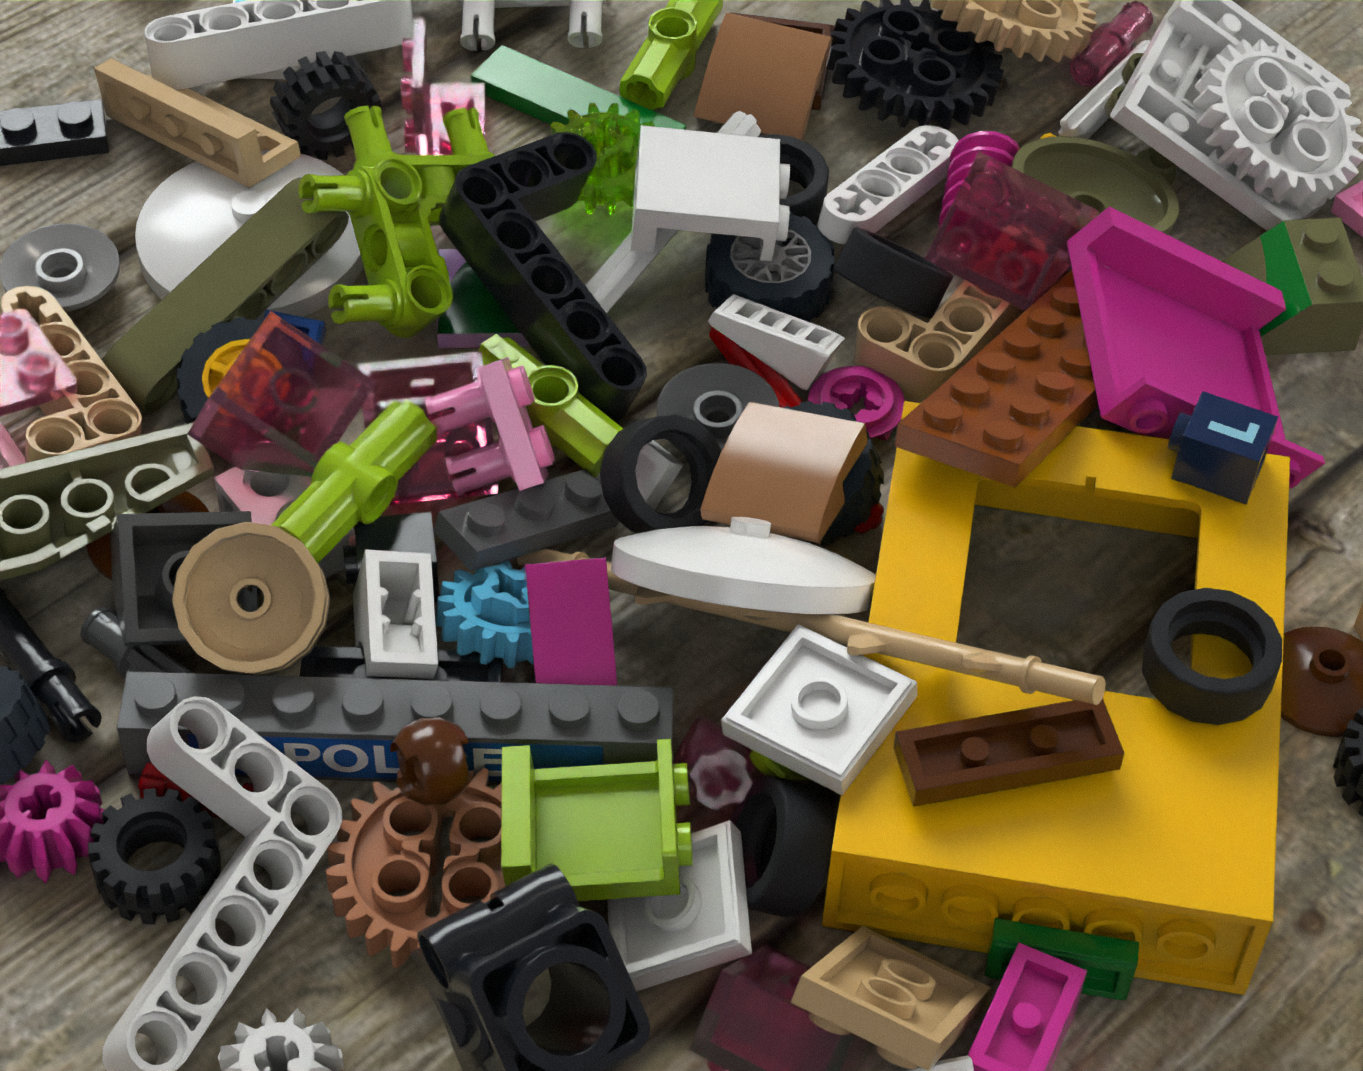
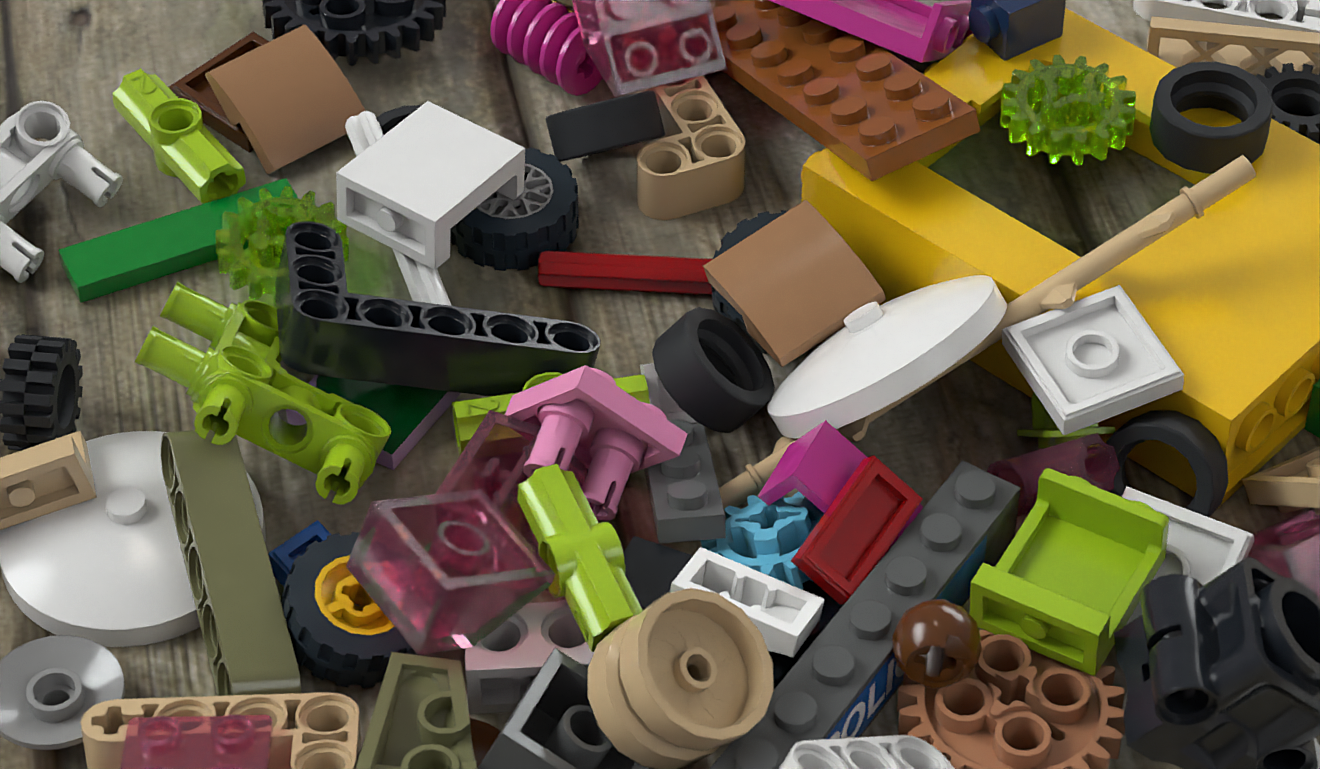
camera: 55 degrees left, 5 degrees down
clear pink bracket [401,17,486,155] -> none
dark grey dish [657,363,779,451] -> none
white slope [708,294,845,391] -> none
dark pink gear [808,366,905,441] -> none
white beam [818,125,959,244] -> none
reddish brown plate [893,698,1125,807] -> none
none -> red tile [791,455,923,605]
none -> clear neon green gear [1000,55,1136,165]

